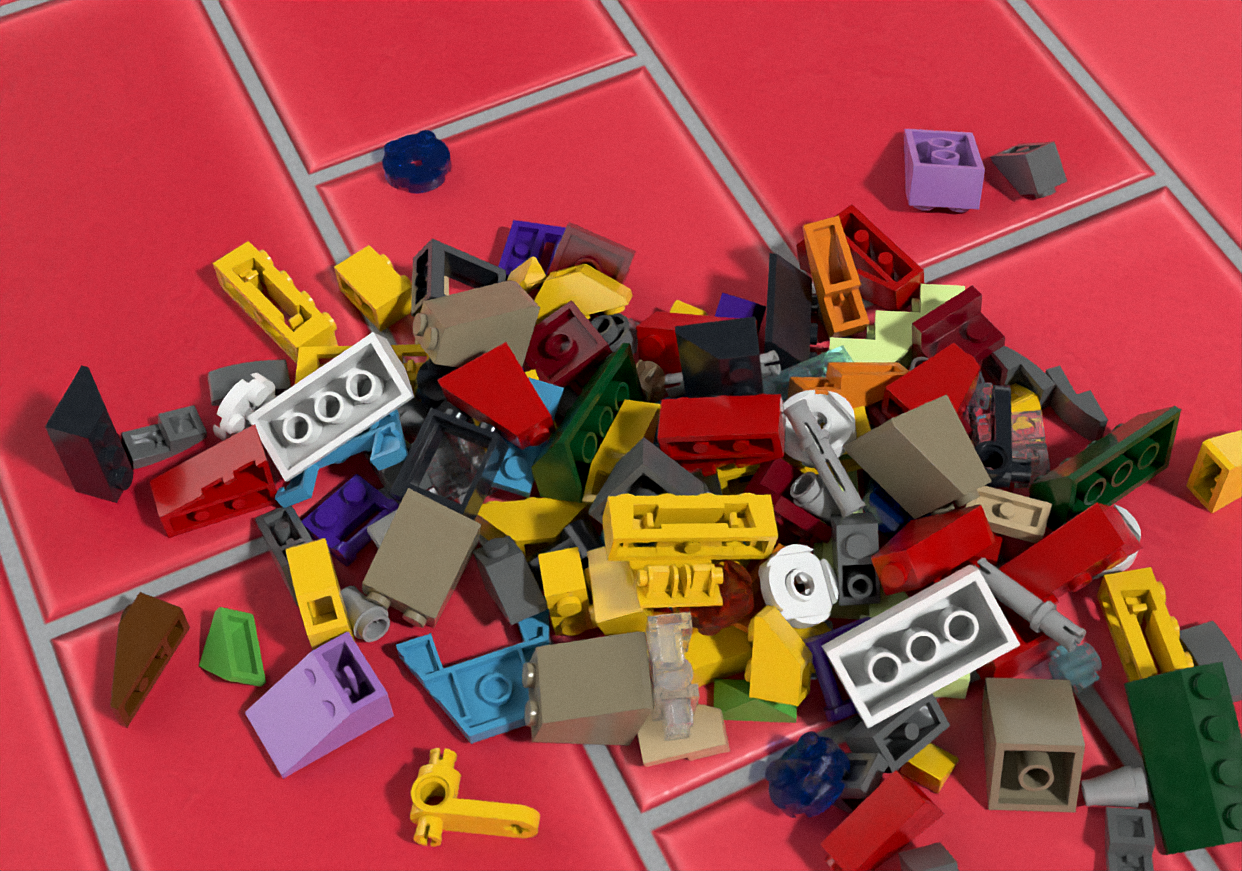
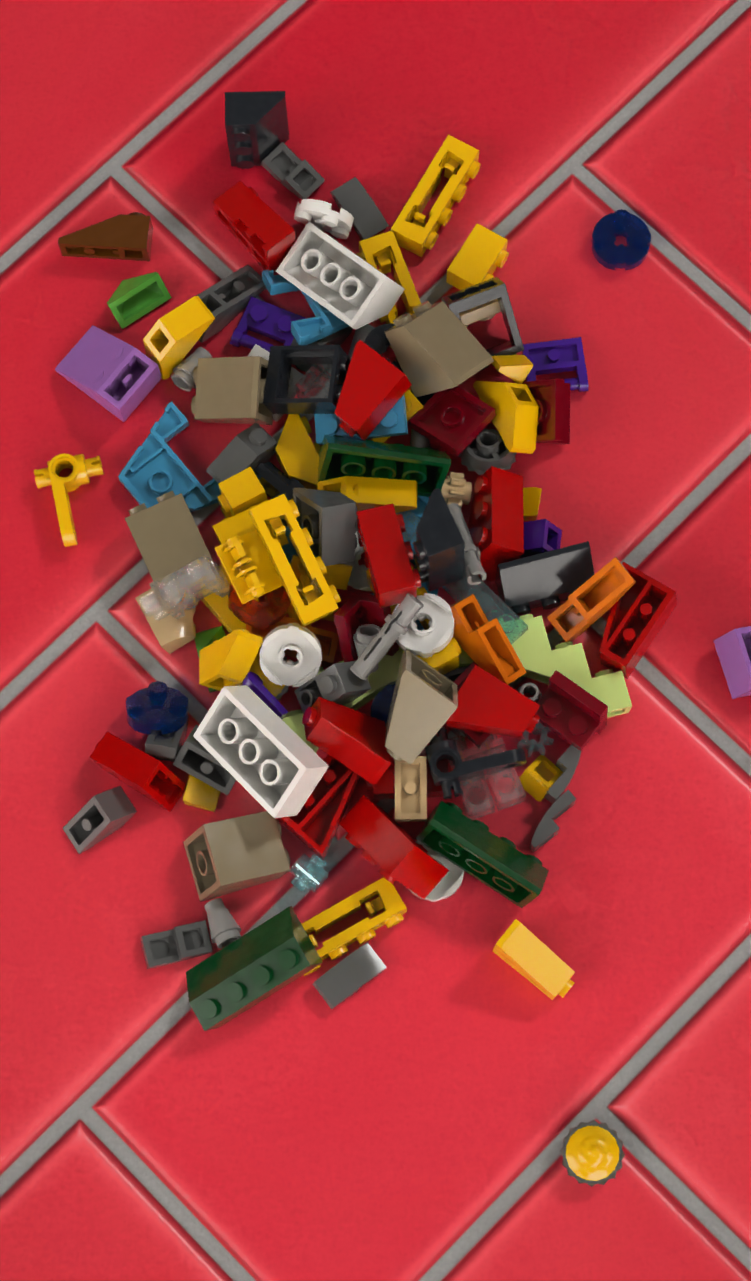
camera: 70 degrees right, 20 degrees up
light grey pin [973,558,1086,653] -> none

